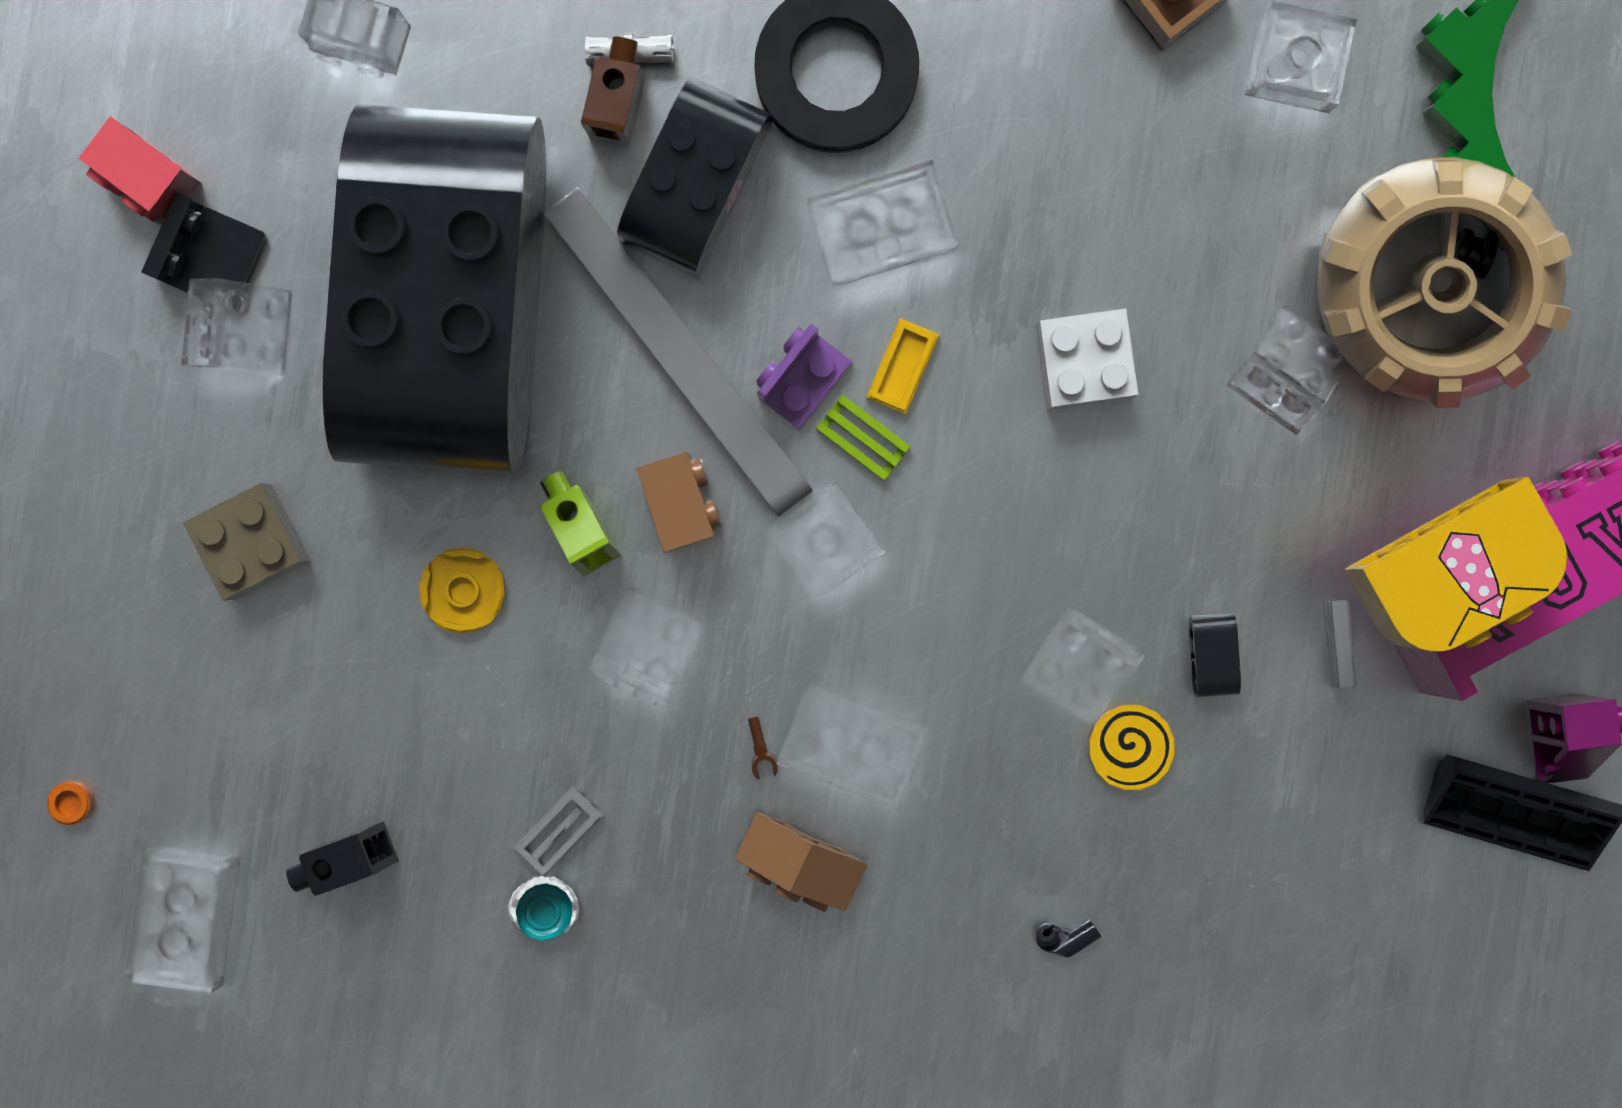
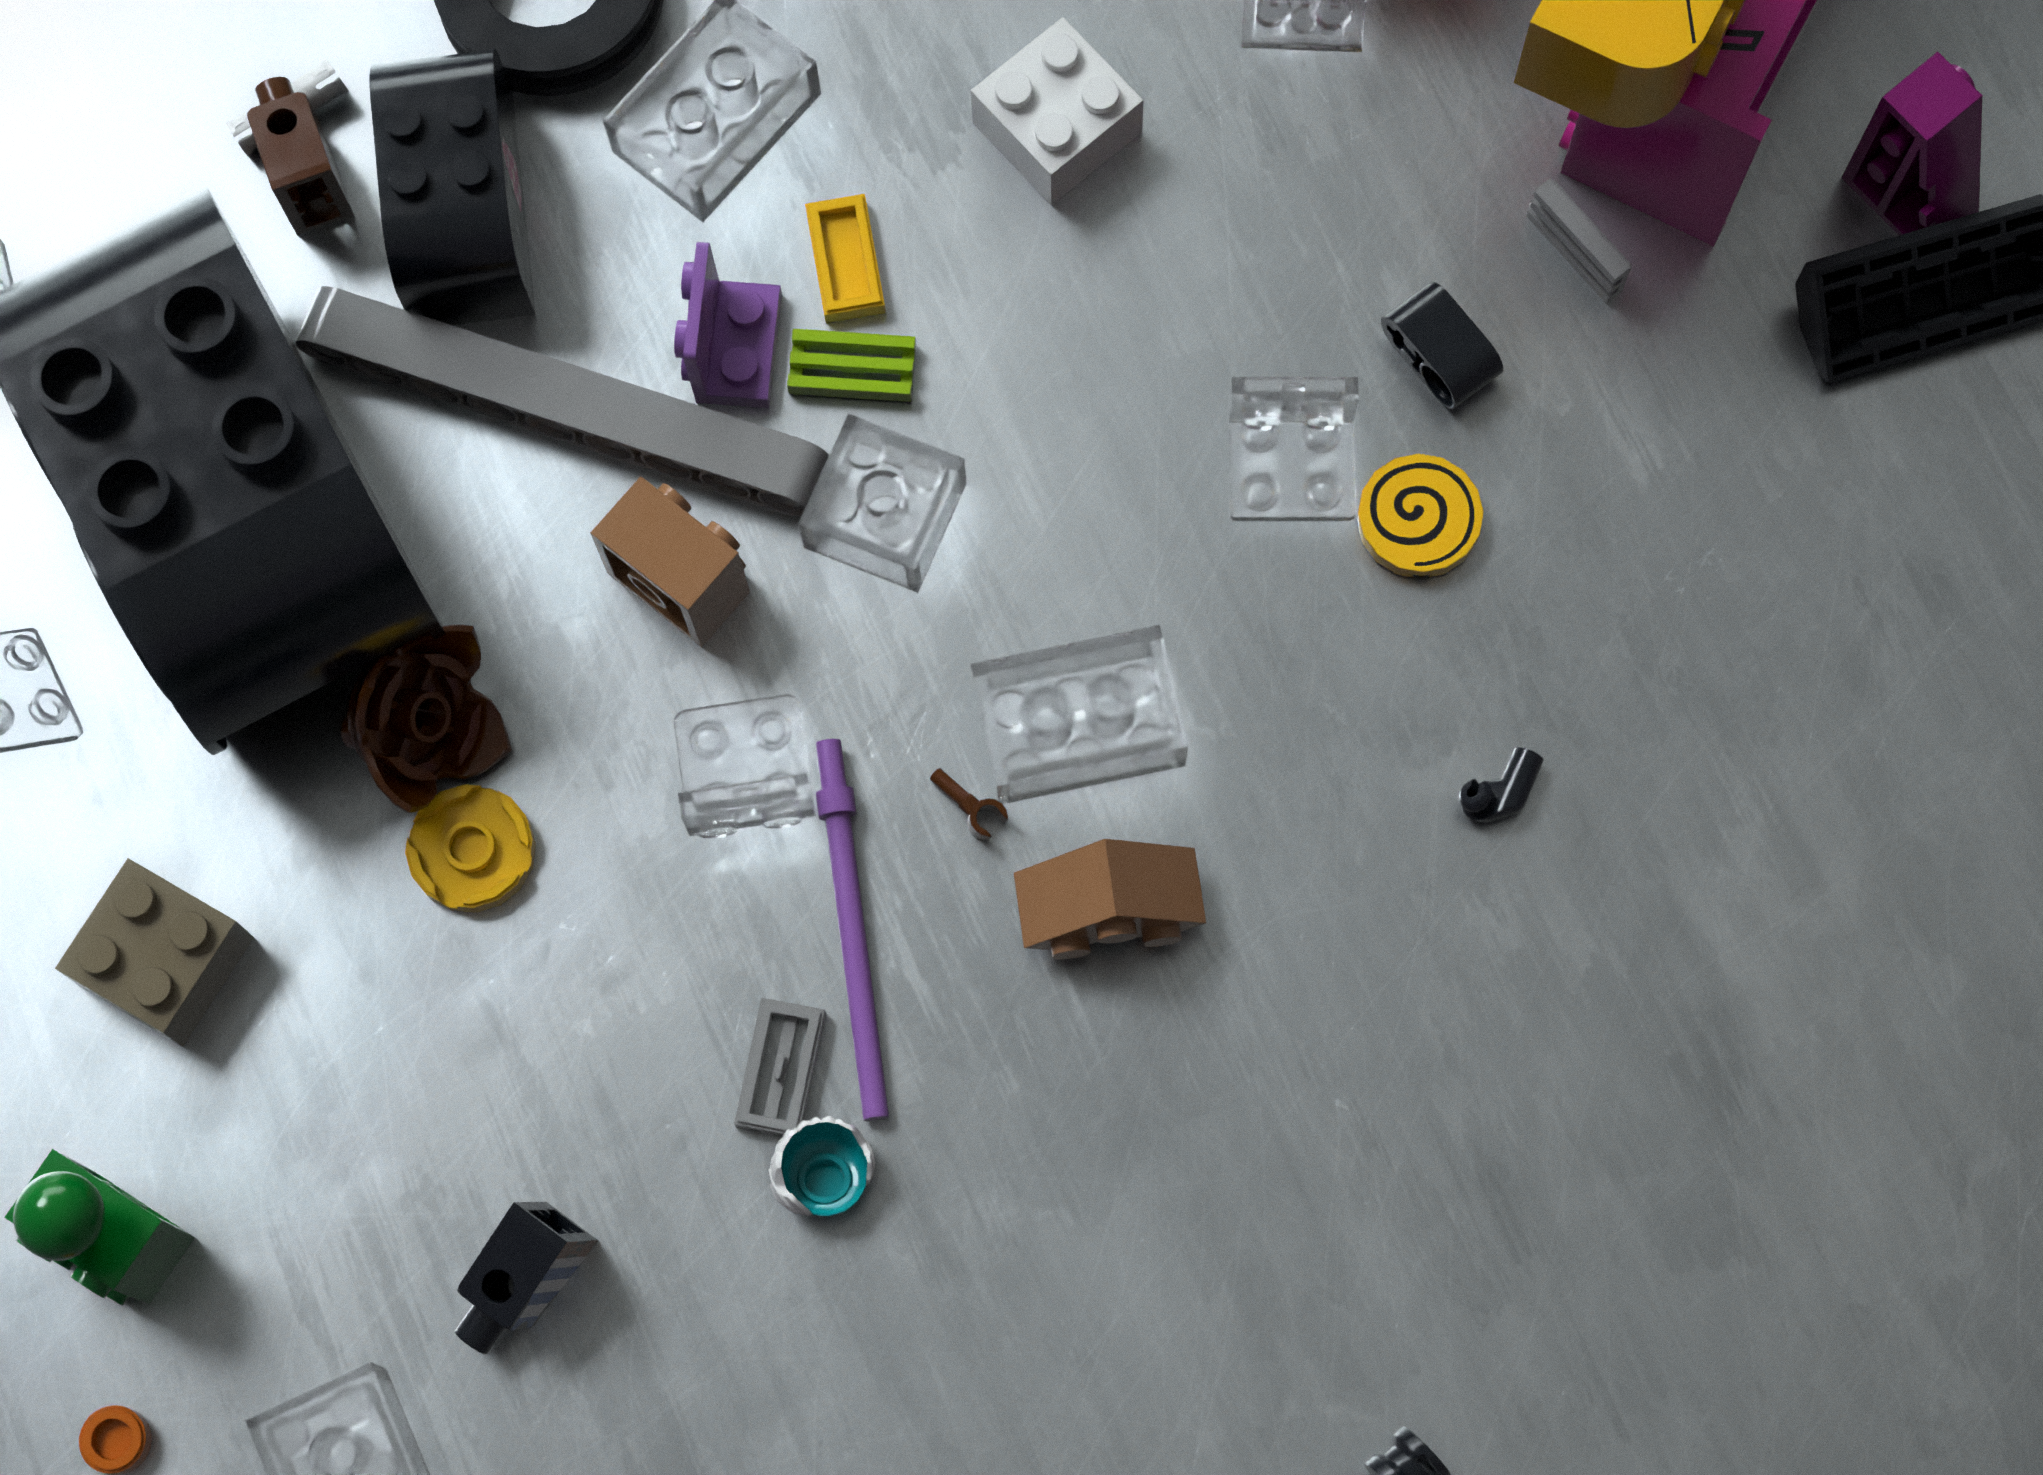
camera: 30 degrees left, 15 degrees down
lime torso [540,471,622,576] -> none
none -> green brick [4,1149,195,1306]
none -> reddish brown brick [341,624,512,813]
none -> medium lavender bar [816,739,889,1121]

